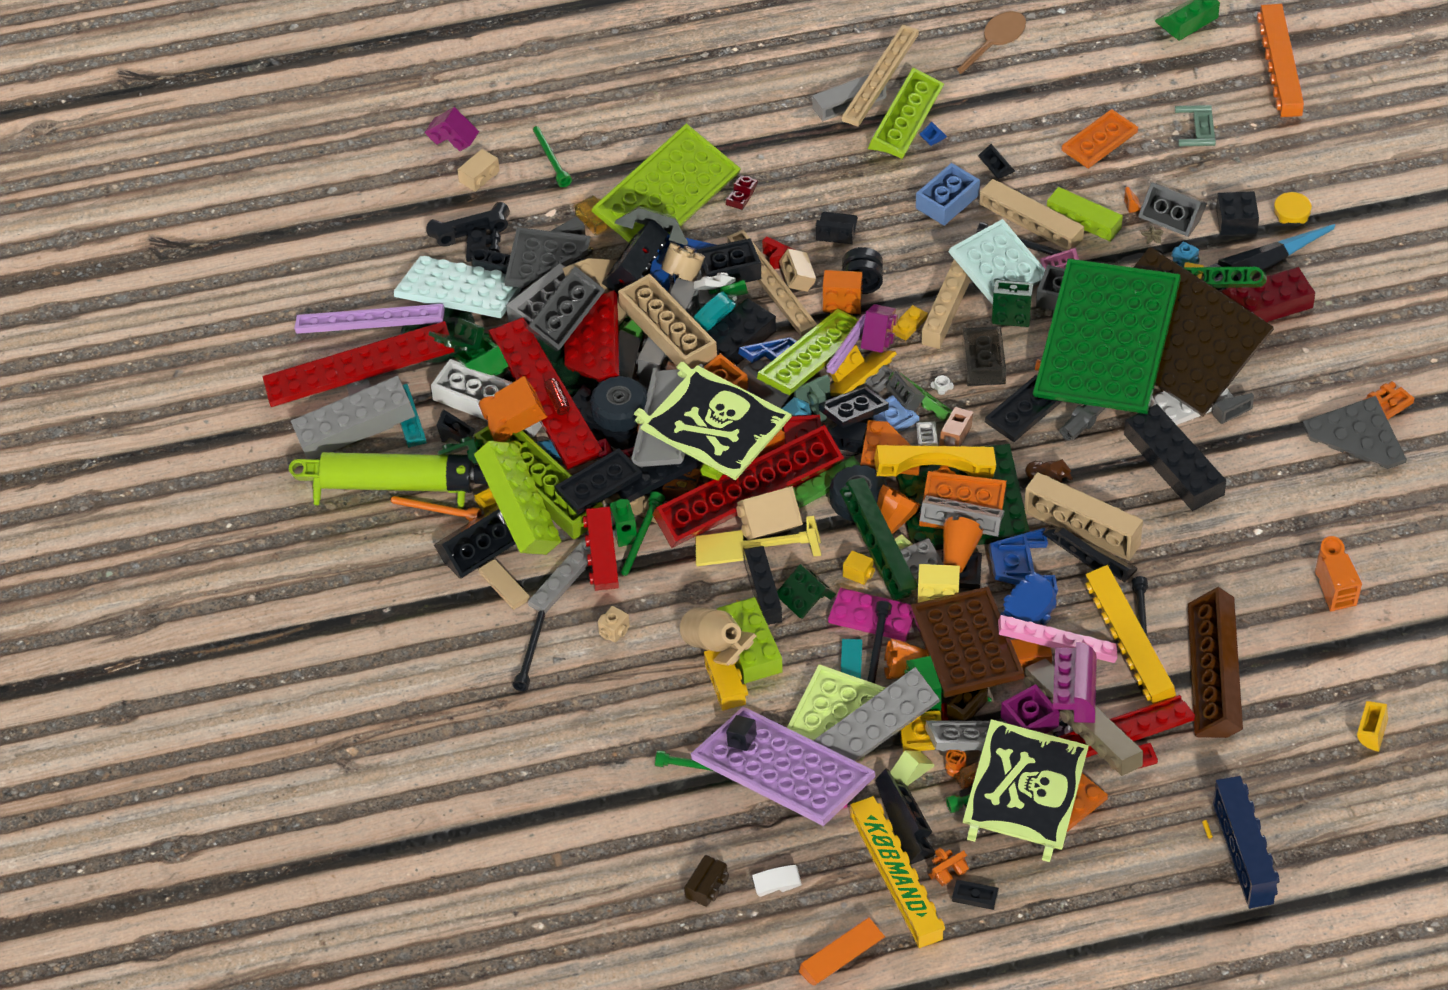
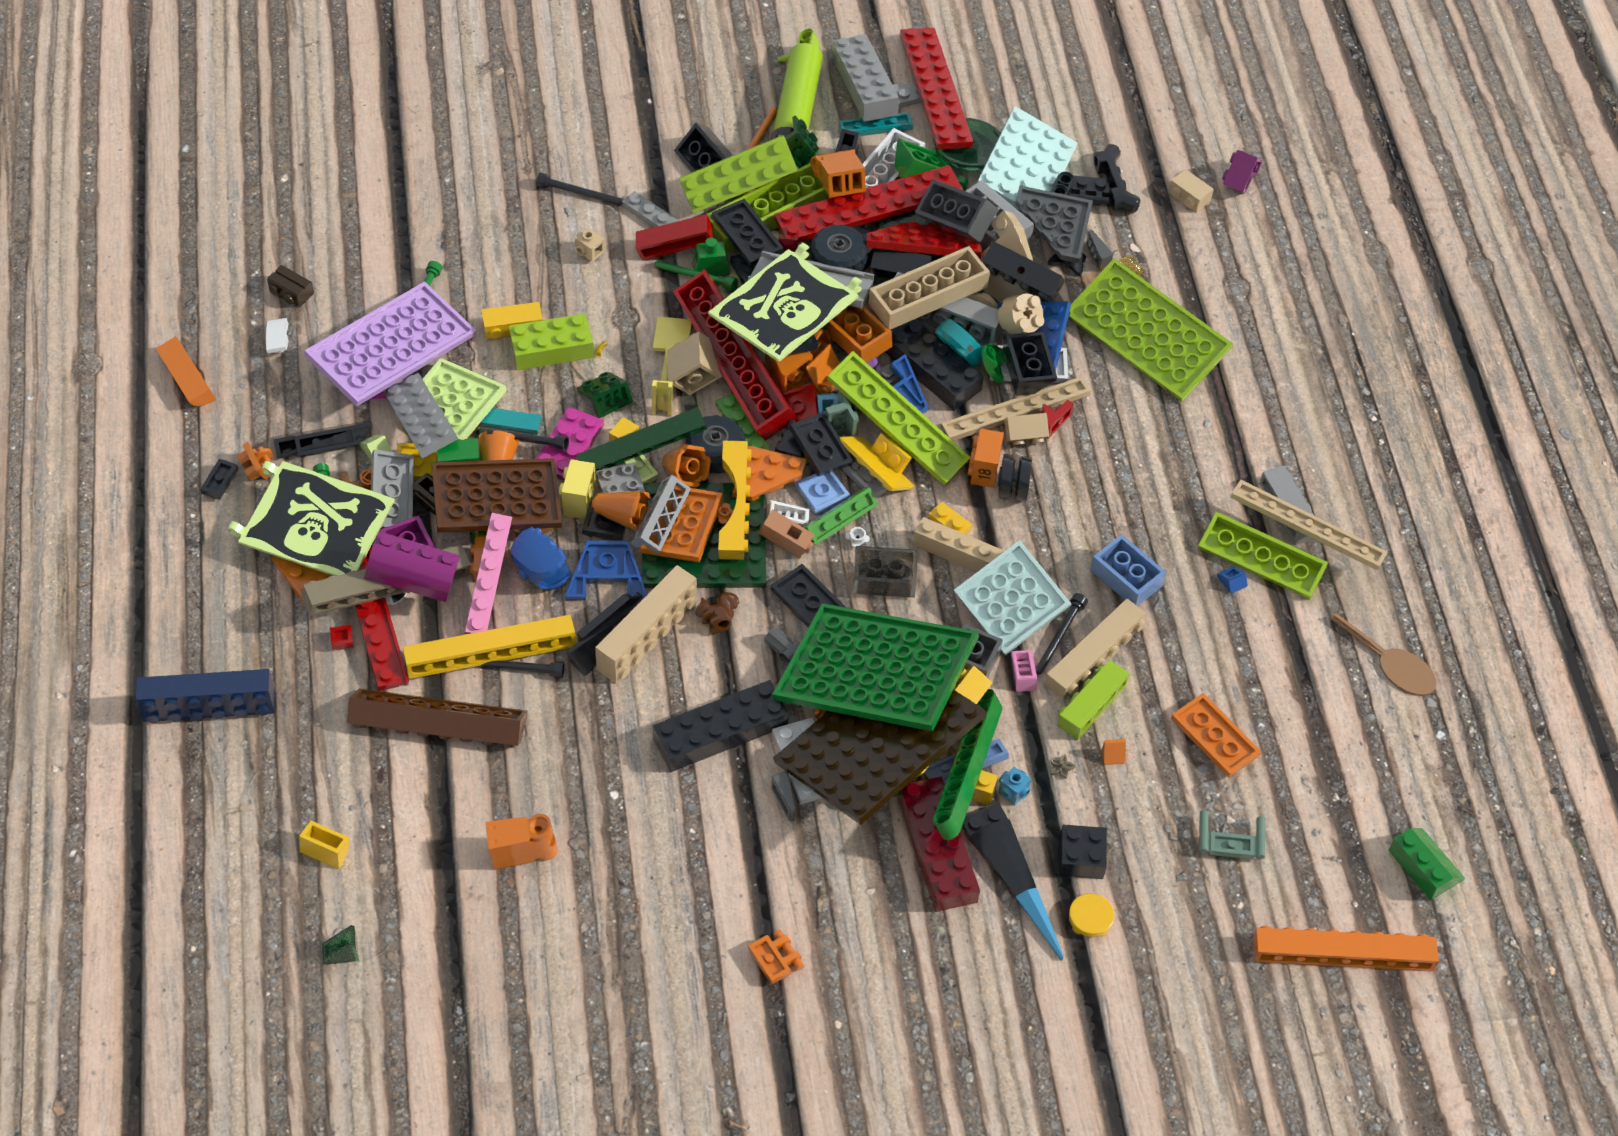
camera: 90 degrees right, 5 degrees up
lavender plate [294,304,445,334] -> none
dark green bracket [428,318,485,352] -> none
tan tile [479,559,530,610] -> none
green piece [533,126,572,187] -> none
clear red piece [544,378,570,415] -> none
pearl dark grey wedge [615,206,688,246] -> none
tan piece [680,607,756,666] -> none
white slope [694,273,736,290] -> none
dark red slope [726,175,758,210] -> none
black brick [726,715,757,751] -> none
black brick [744,546,782,625] -> none
black bracket [816,212,858,244] -> none
lavender axle [826,314,866,374] -> none
yellow brick [850,796,945,948] -> none
magenta brick [860,304,898,353] -> none
dark grey slope [886,371,925,411] -> none
black slope [978,144,1015,179] -> none
dark green bracket [992,280,1033,327] -> none
dark grey slope [1138,182,1207,237] -> none
dark grey plate [1303,396,1407,469] -> none

